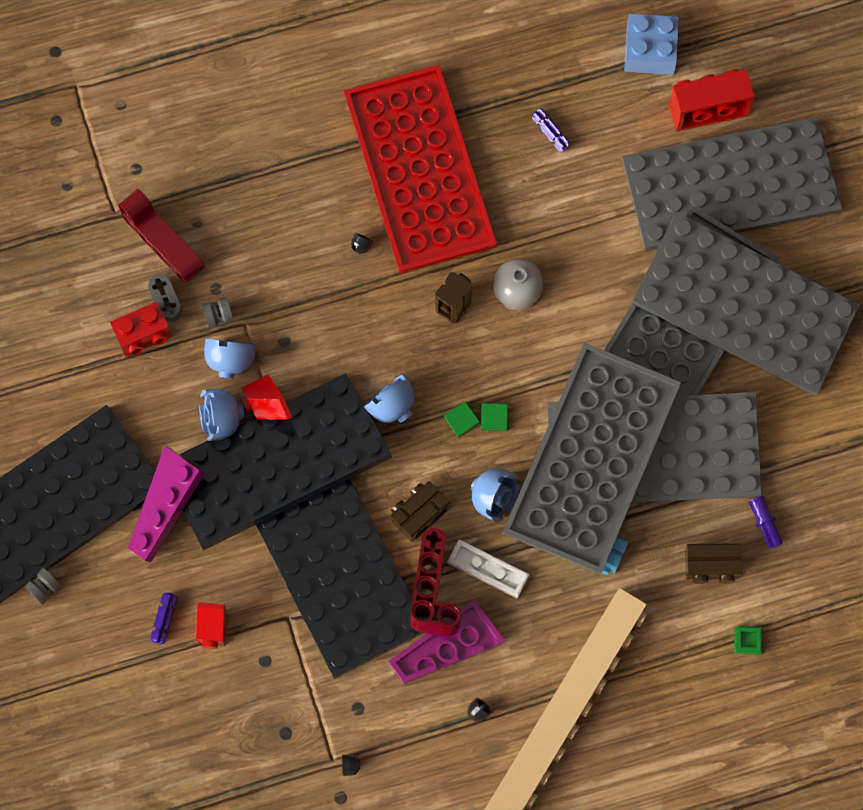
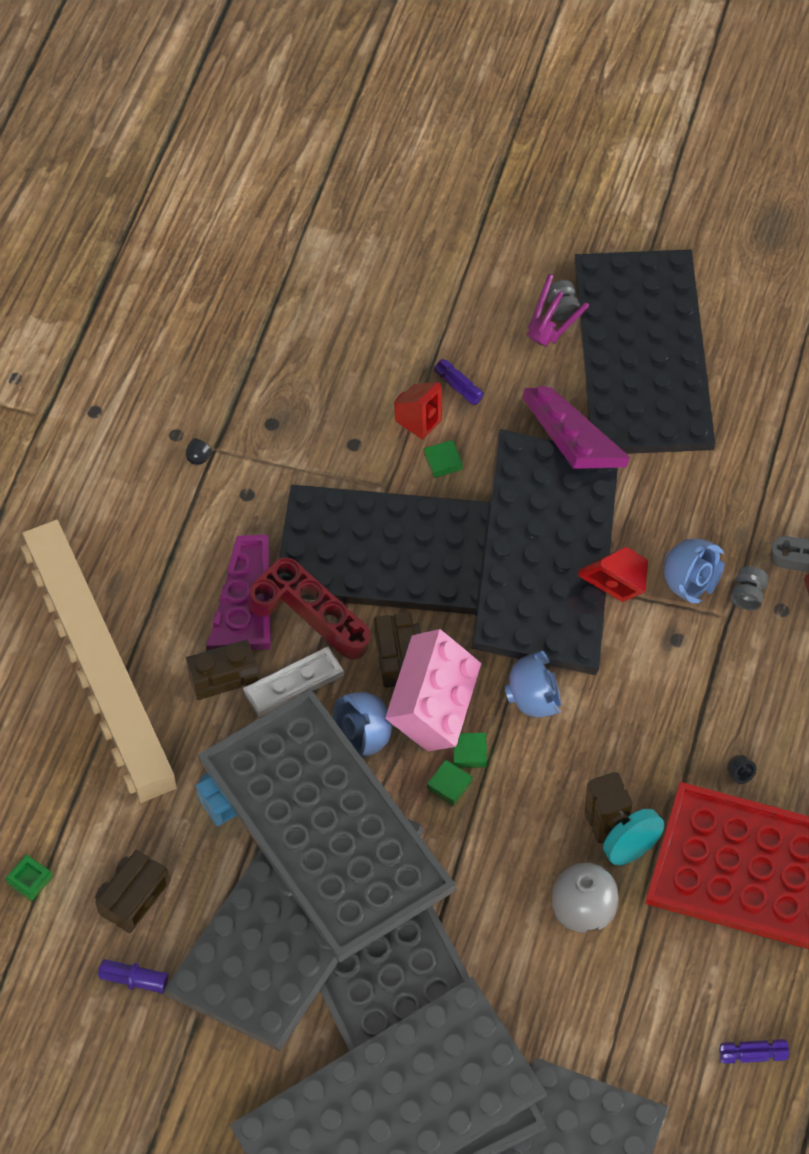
camera: 125 degrees right, 15 degrees down
red bracket [110,302,172,357] -> none
medium blue cylinder [199,389,244,441] -> none
black hinge [467,698,491,722] -> none
none -> dark brown brick [185,639,259,701]
none -> bright pink brick [385,629,481,752]
none -> green tile [424,440,463,478]
none -> magenta plant [526,273,589,347]
none -> teal tile [603,809,664,865]

